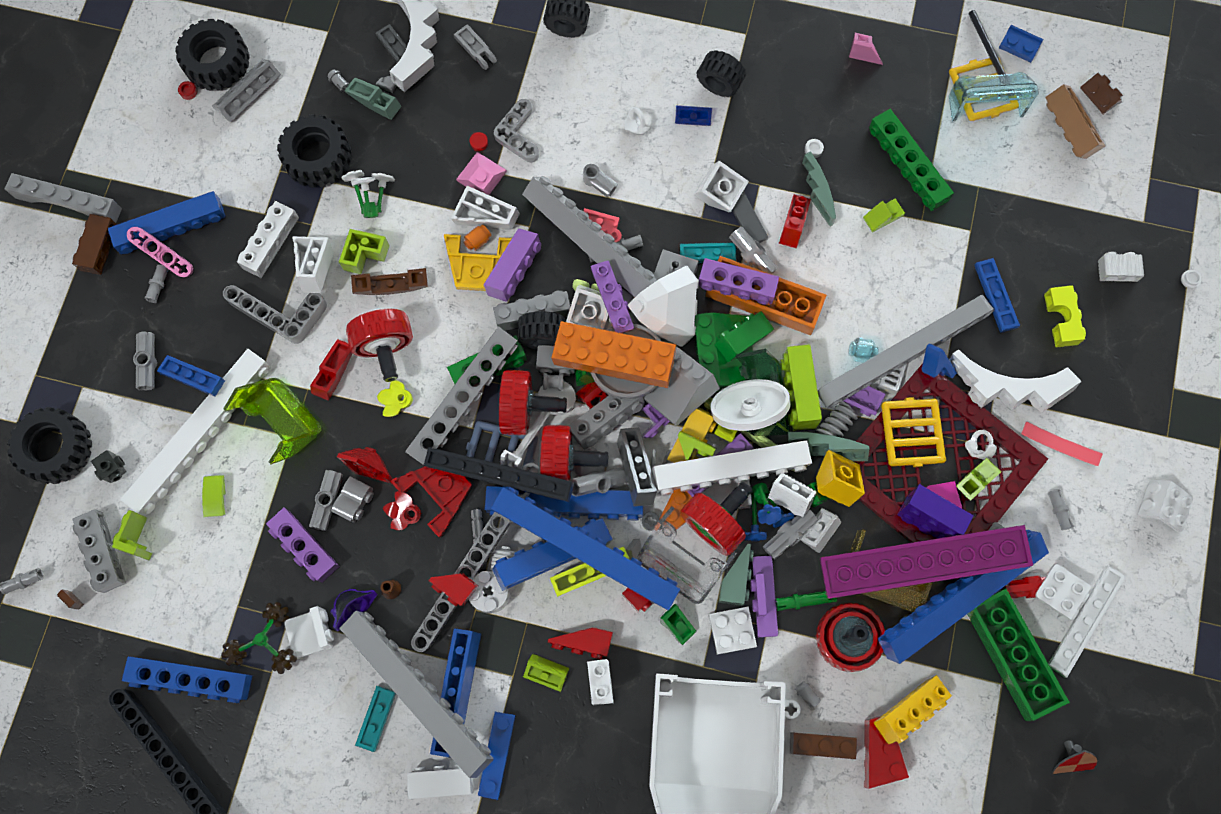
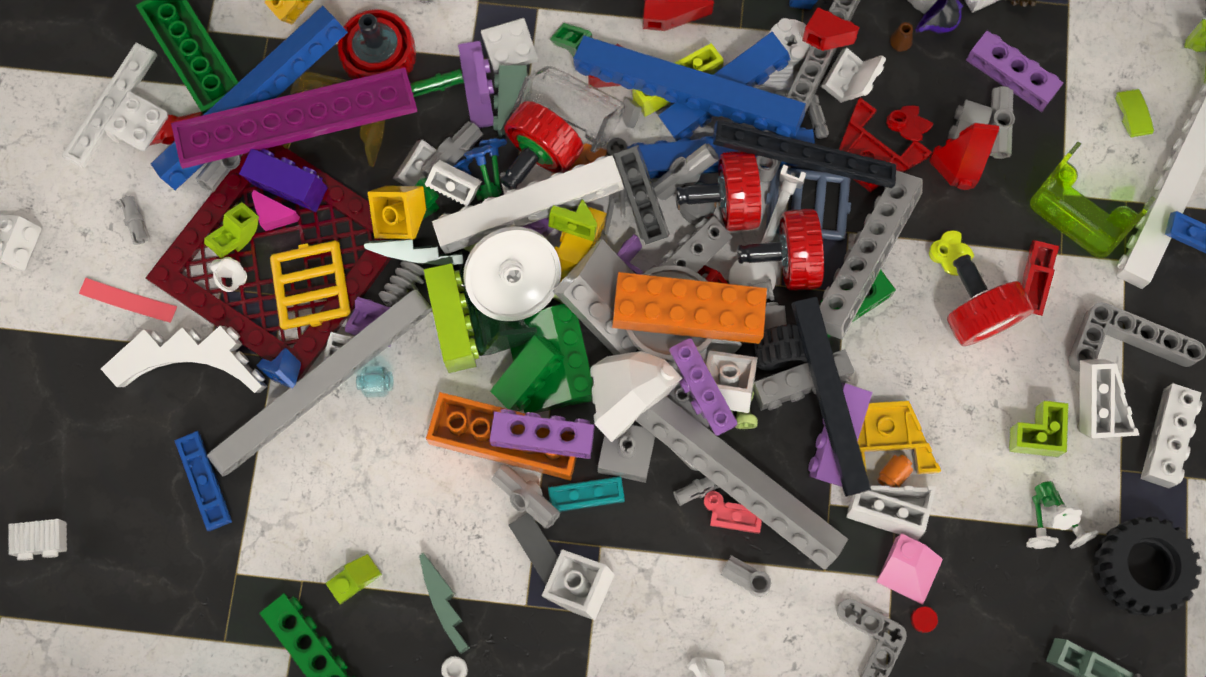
camera: 170 degrees right, 0 degrees up
reddish brown slope [351,268,428,295] -> none
red slope [779,194,811,249] -> none
neon yellow arch [1044,286,1086,347] -> none
none -> black tile [791,297,871,497]
none -> white bracket [821,48,886,102]

